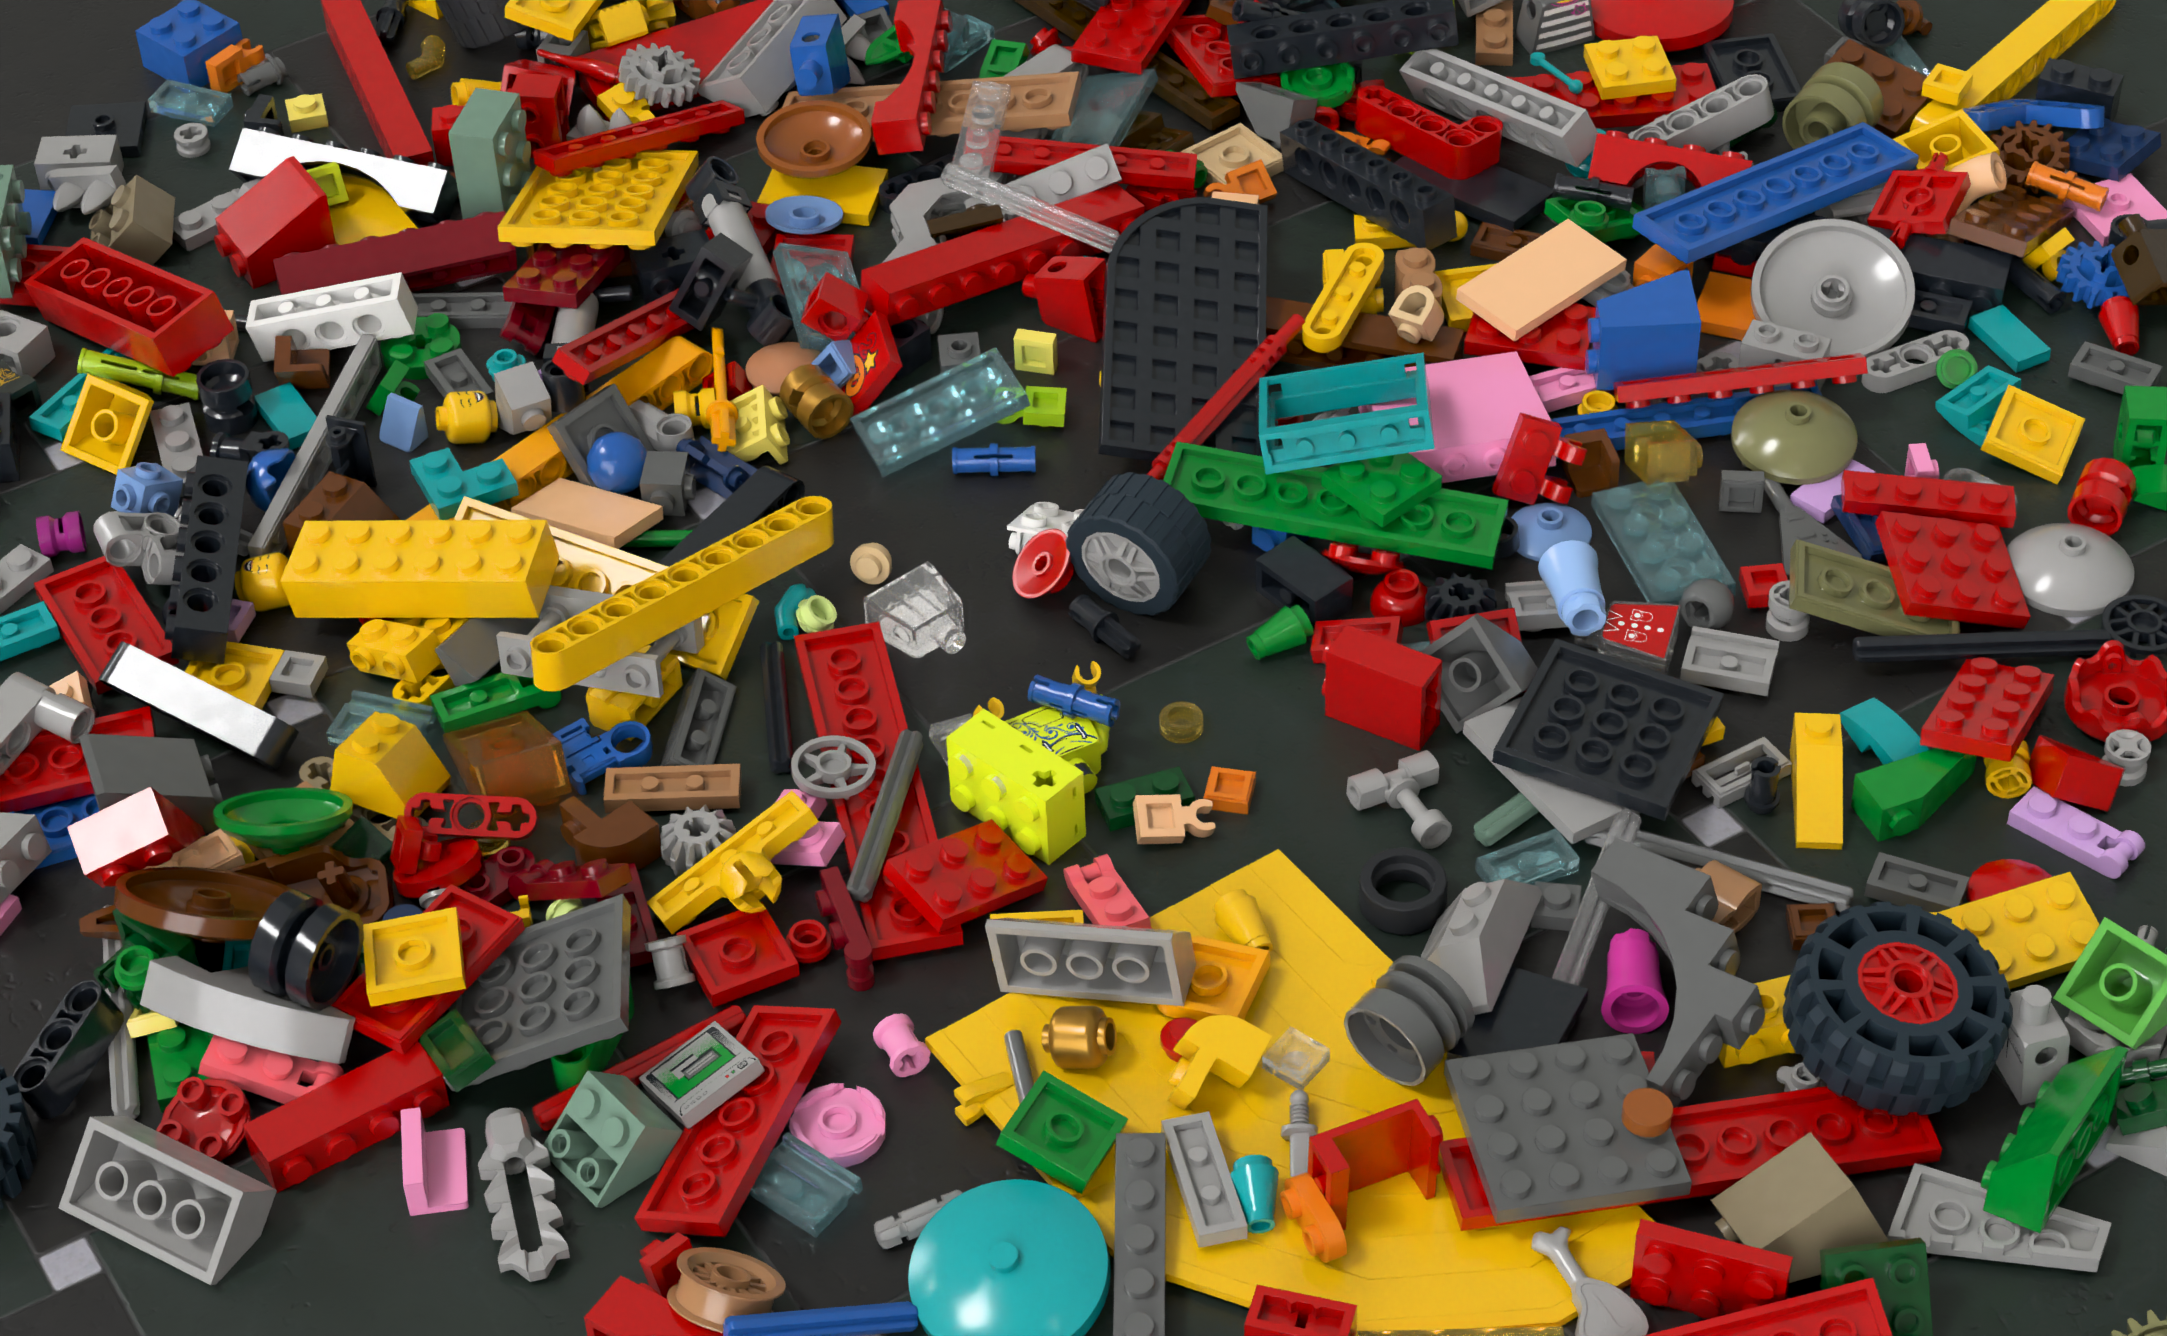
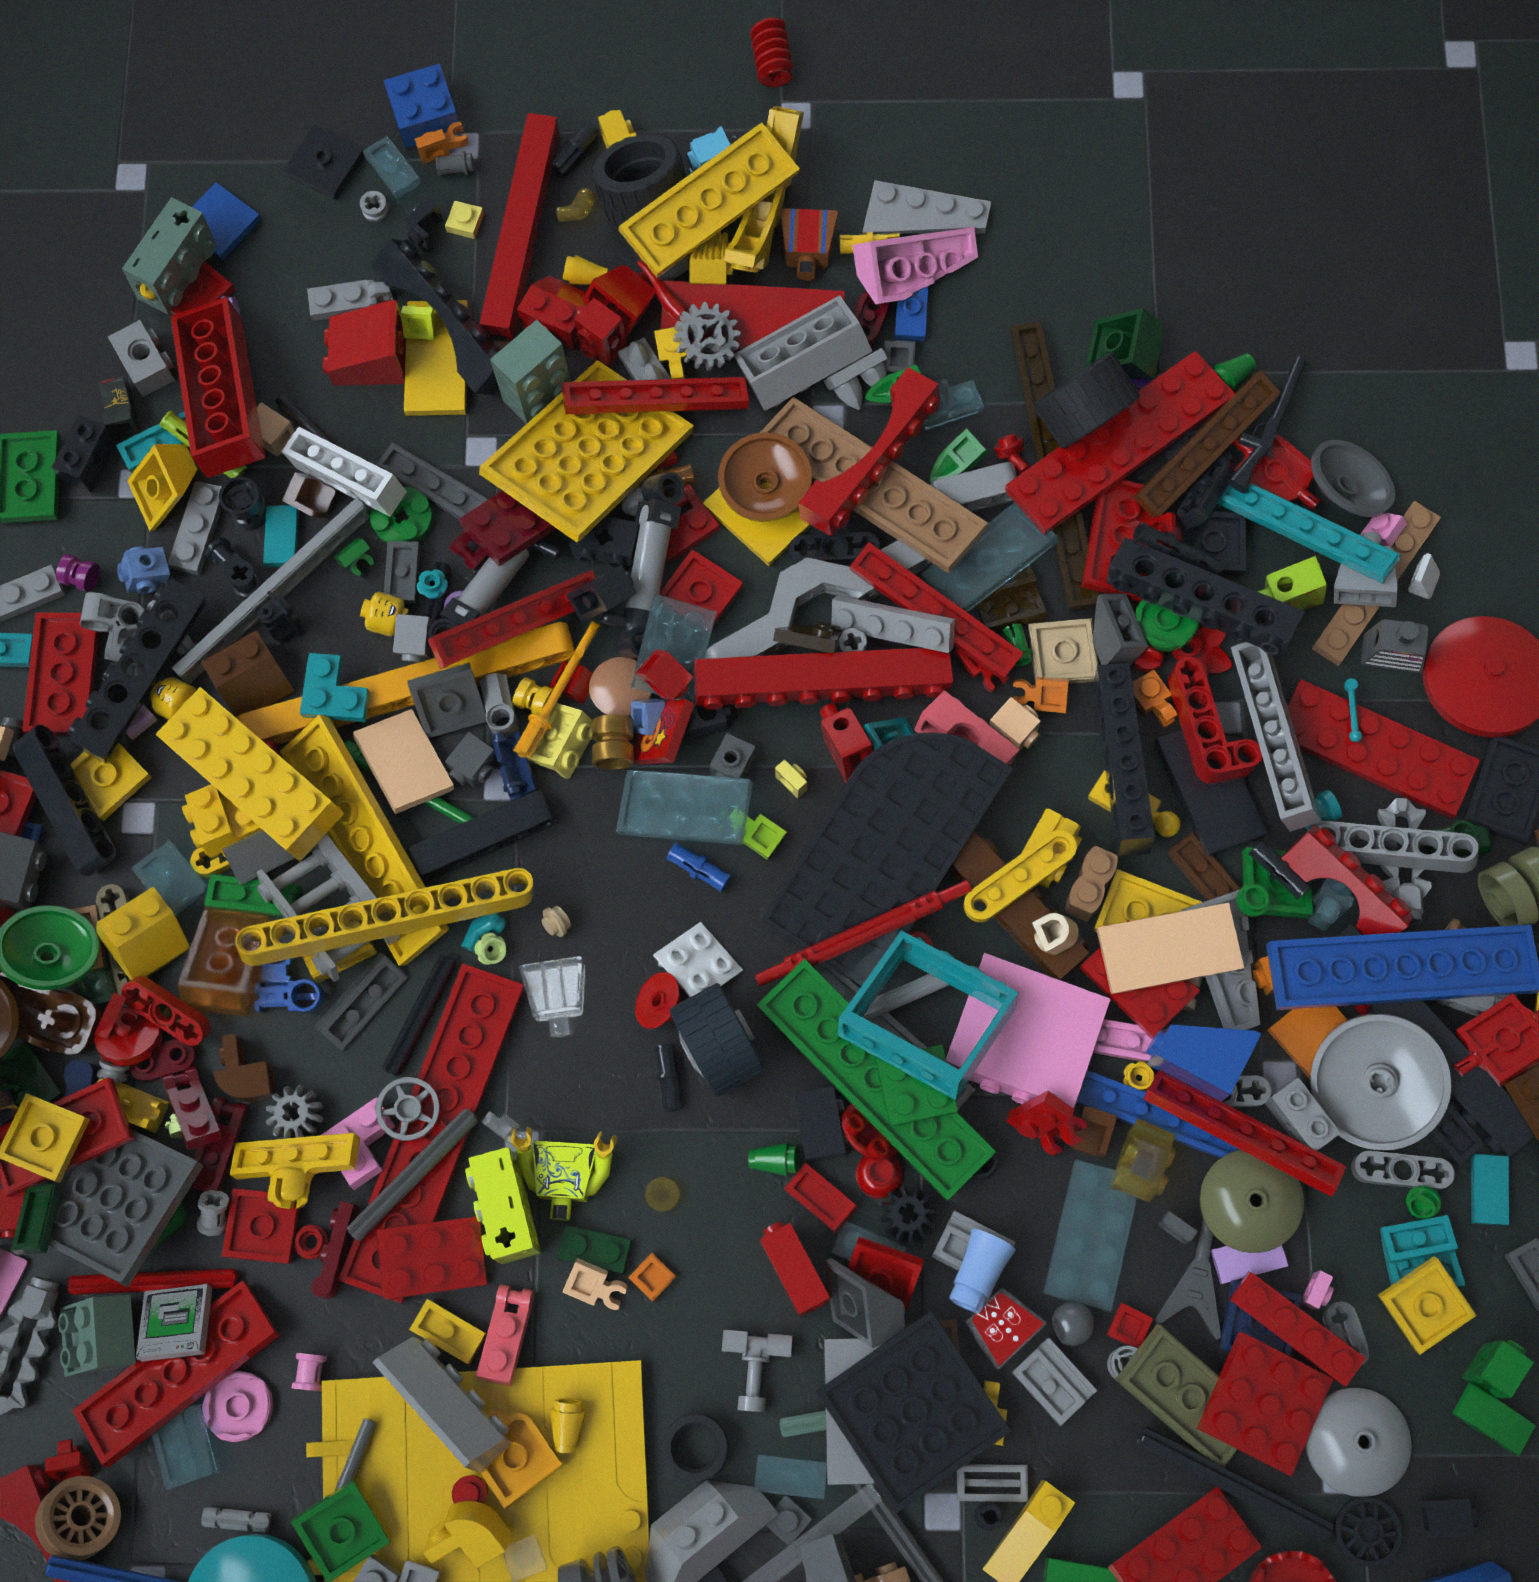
camera: 35 degrees right, 30 degrees up
light grey brick [34,135,124,191] -> none
light grey tile [48,165,127,215] -> none
dark tan slope [89,175,175,265] -> none
blue hair [246,448,296,512] -> none
light grey plate [269,650,328,698] -> none
dark red brick [273,211,517,295] -> none
medium blue slope [379,392,429,453] -> none
blue hair [587,432,647,494] -> none
medium nougat plate [603,764,742,813] -> none
medium blue dish [765,195,843,235] -> none
blue torso [790,13,851,96] -> none
clear axle [941,163,1120,253] -> none
clear plate [949,81,1011,193] -> none
blue pin [1027,674,1120,727] -> none
pearl gold head [1042,1006,1117,1069] -> none
medium blue dish [1507,503,1592,561] -> none
yellow plate [1583,36,1677,100] -> none
teal slope [1839,697,1930,765] -> none
red wheel [2067,457,2136,536] -> none

